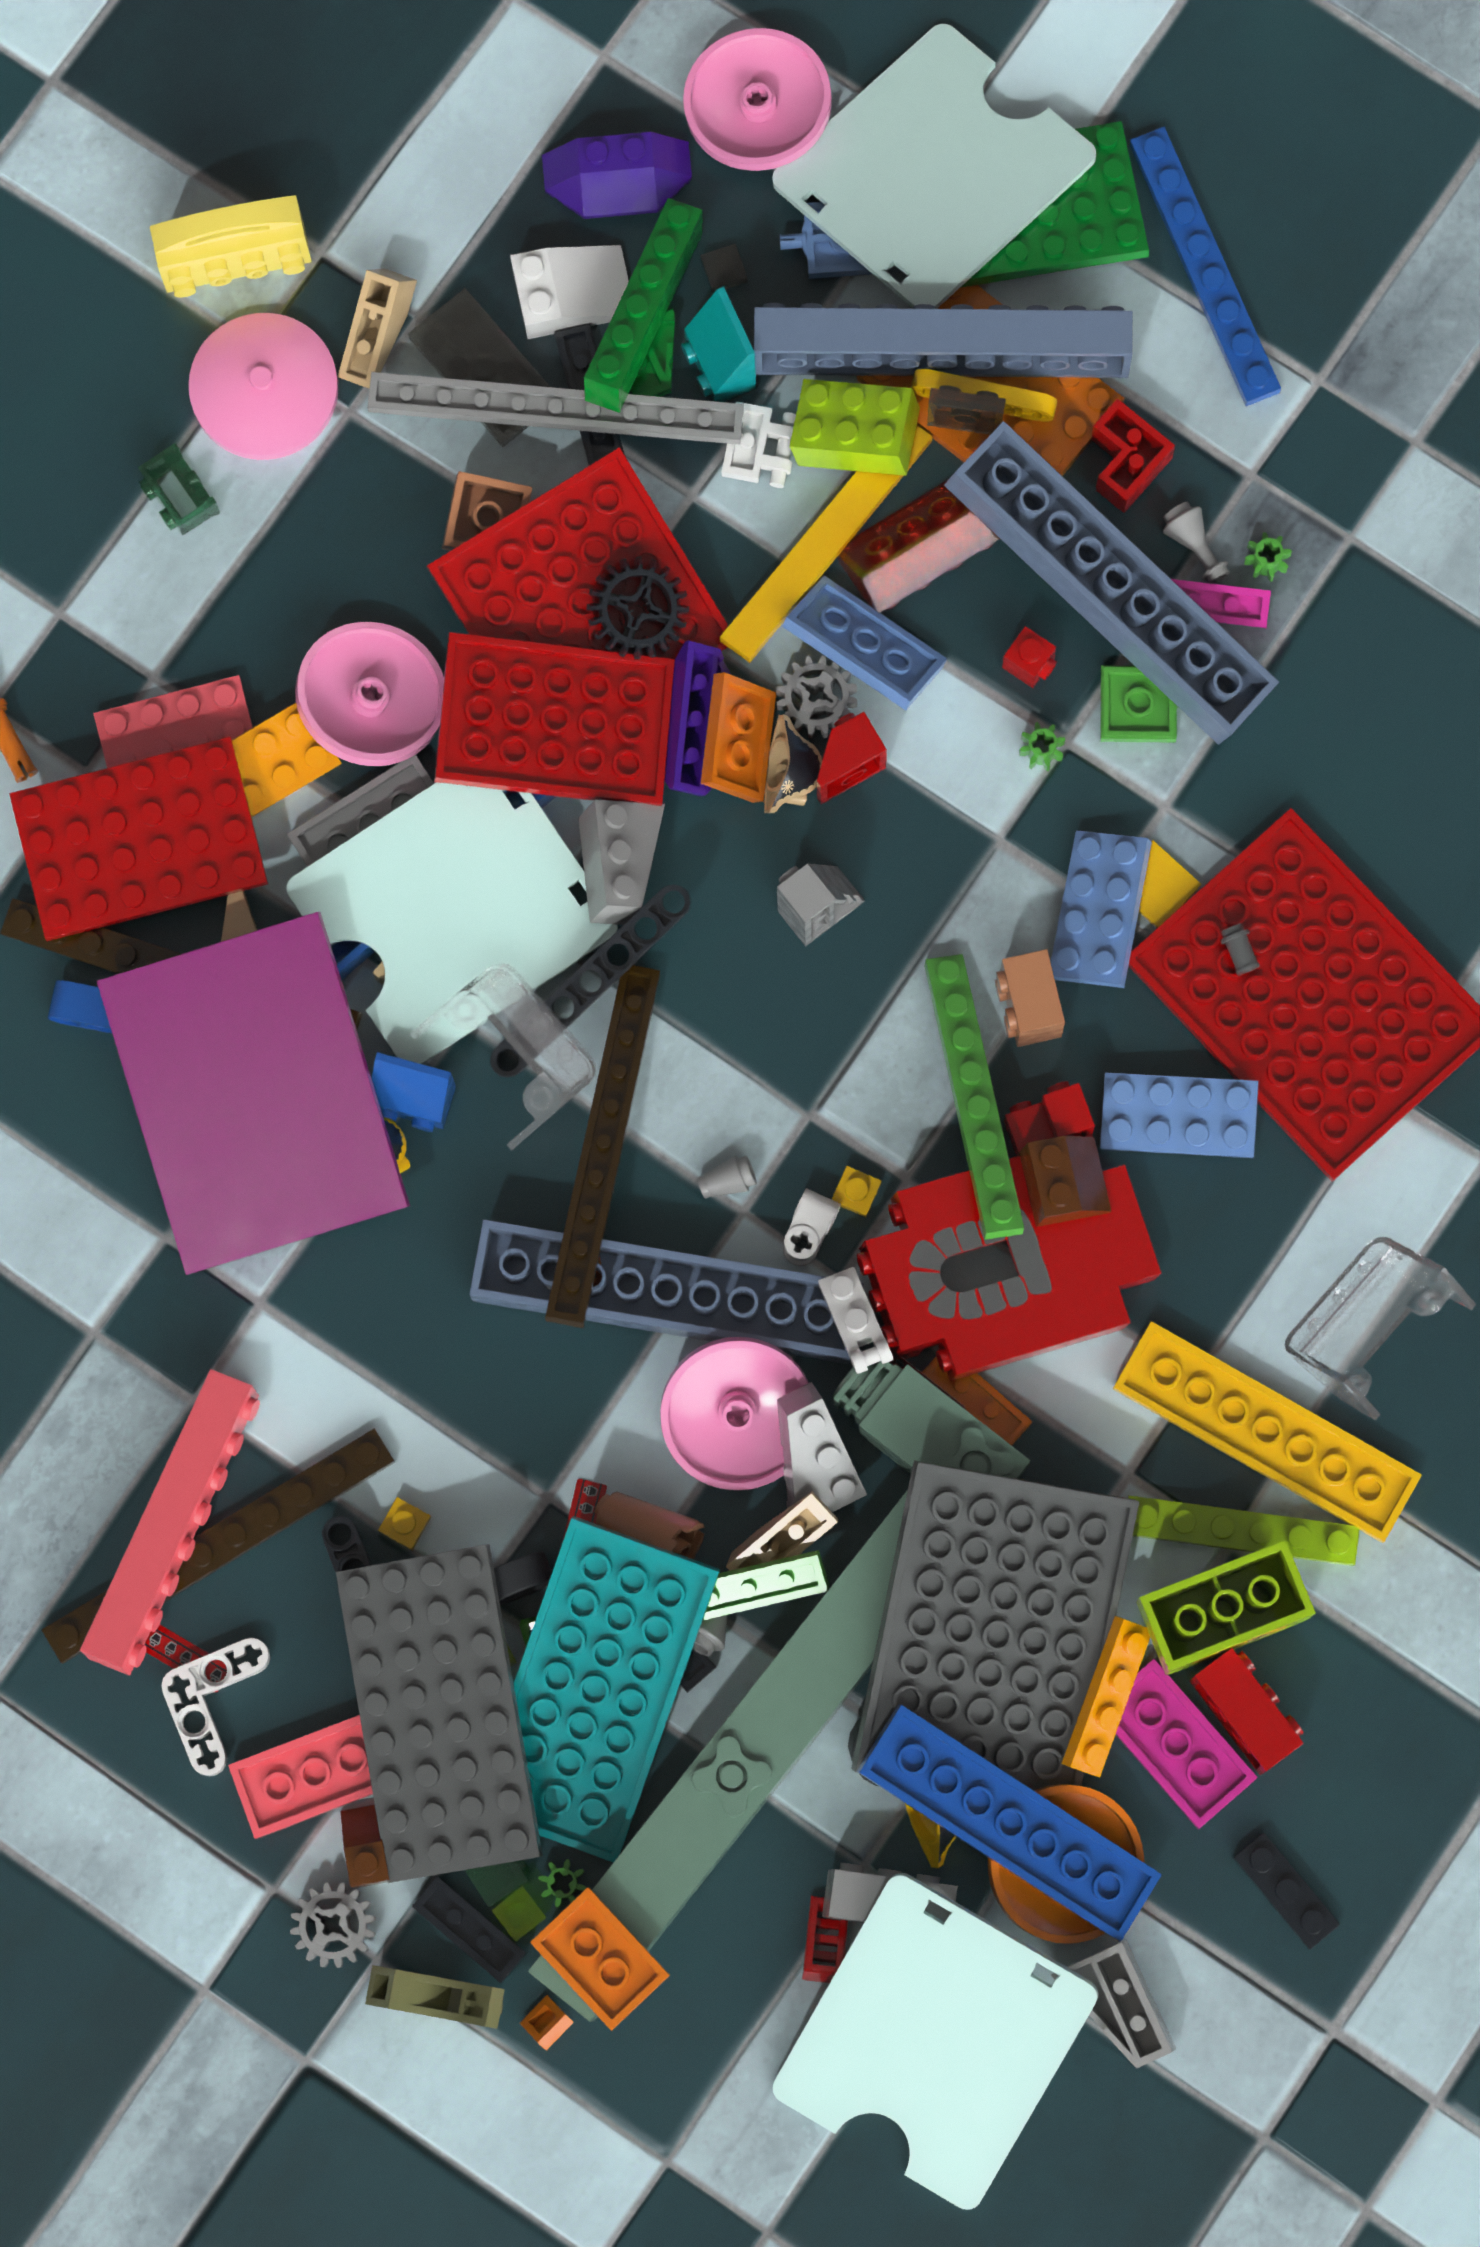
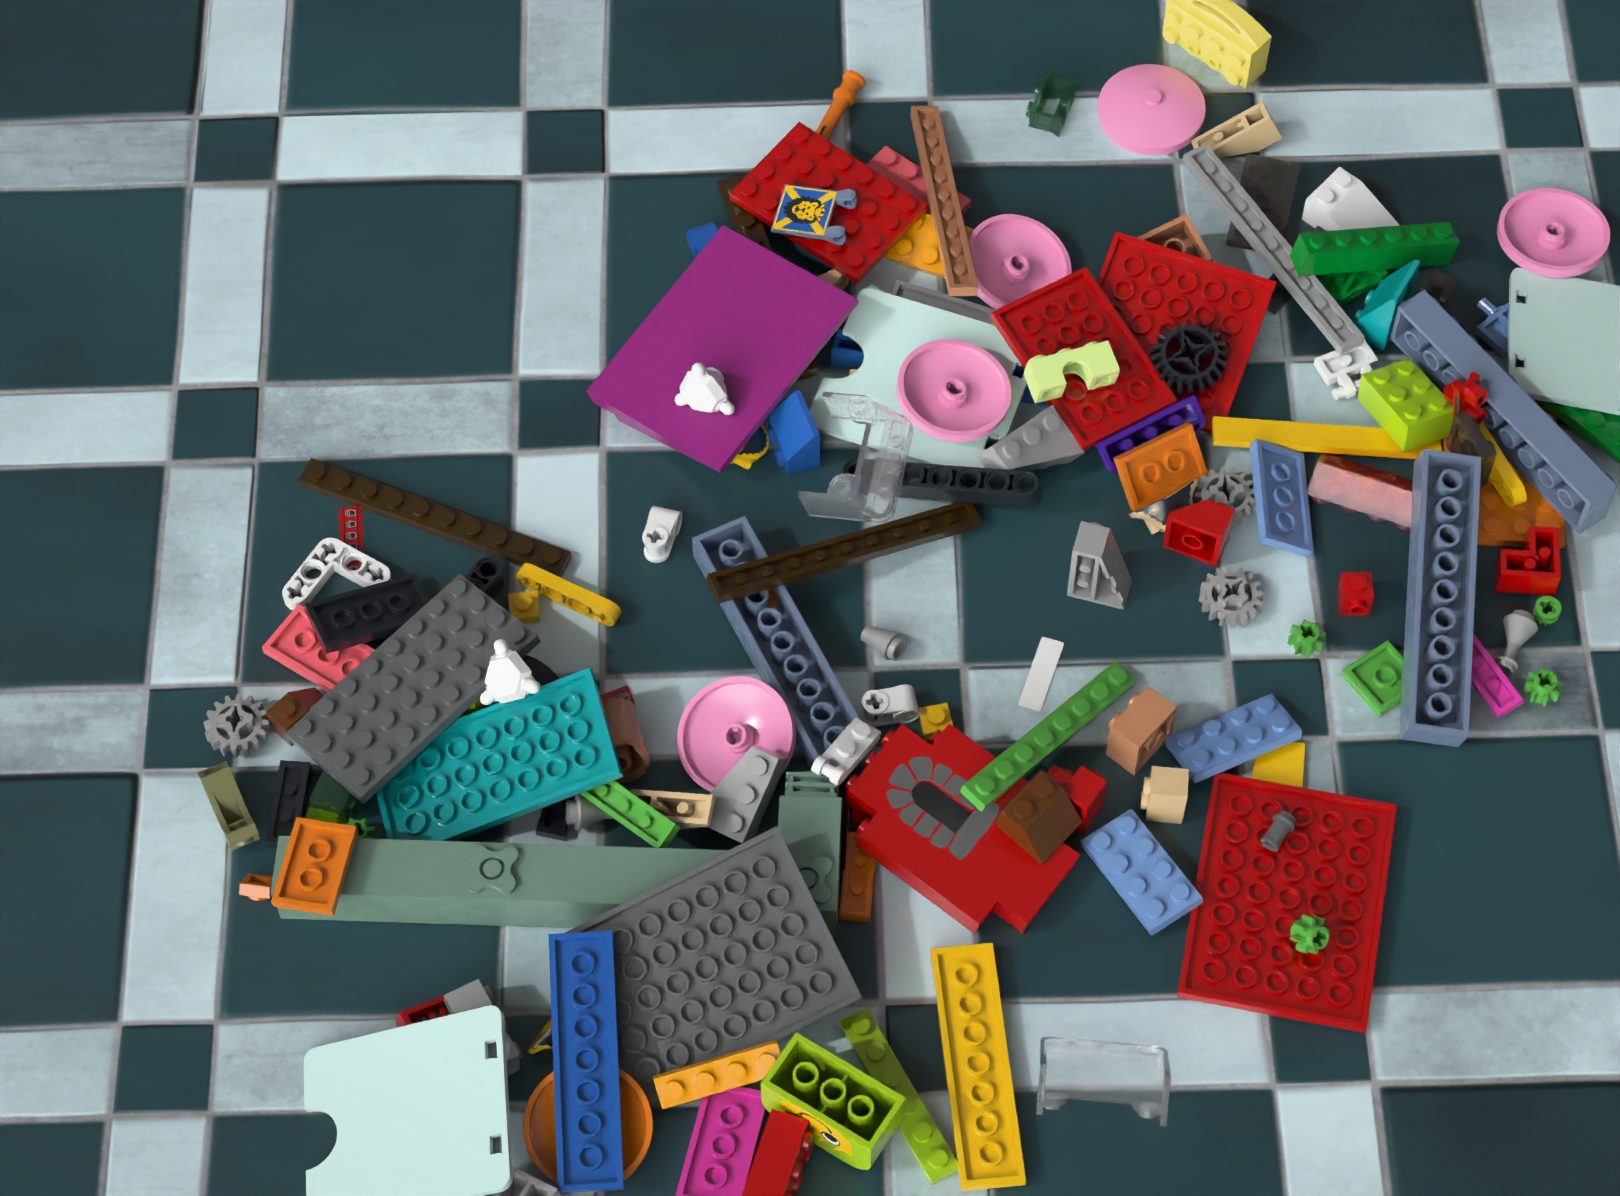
camera: 50 degrees right, 20 degrees down
coral brick [80,1369,260,1676] -> none
dark purple wedge [542,132,692,219] -> none
none -> black plate [305,573,430,654]
none -> white rock [480,639,541,705]
none -> yellow beam [515,563,622,626]
none -> white piece [642,506,682,563]
none -> white rock [675,362,735,415]
none -> flag [771,184,857,245]
none -> bright pink dish [896,339,1012,442]
none -> nougat plate [910,106,978,296]
none -> white sticker [1018,637,1064,712]
none -> yellowish green arch [1023,341,1120,403]
none -> tan brick [1140,766,1189,824]
none -> light grey gear [1199,566,1264,628]
none -> bright green gear [1290,914,1330,954]
none -> red hips [1444,371,1488,427]
none -> bright green bush [1532,596,1562,626]

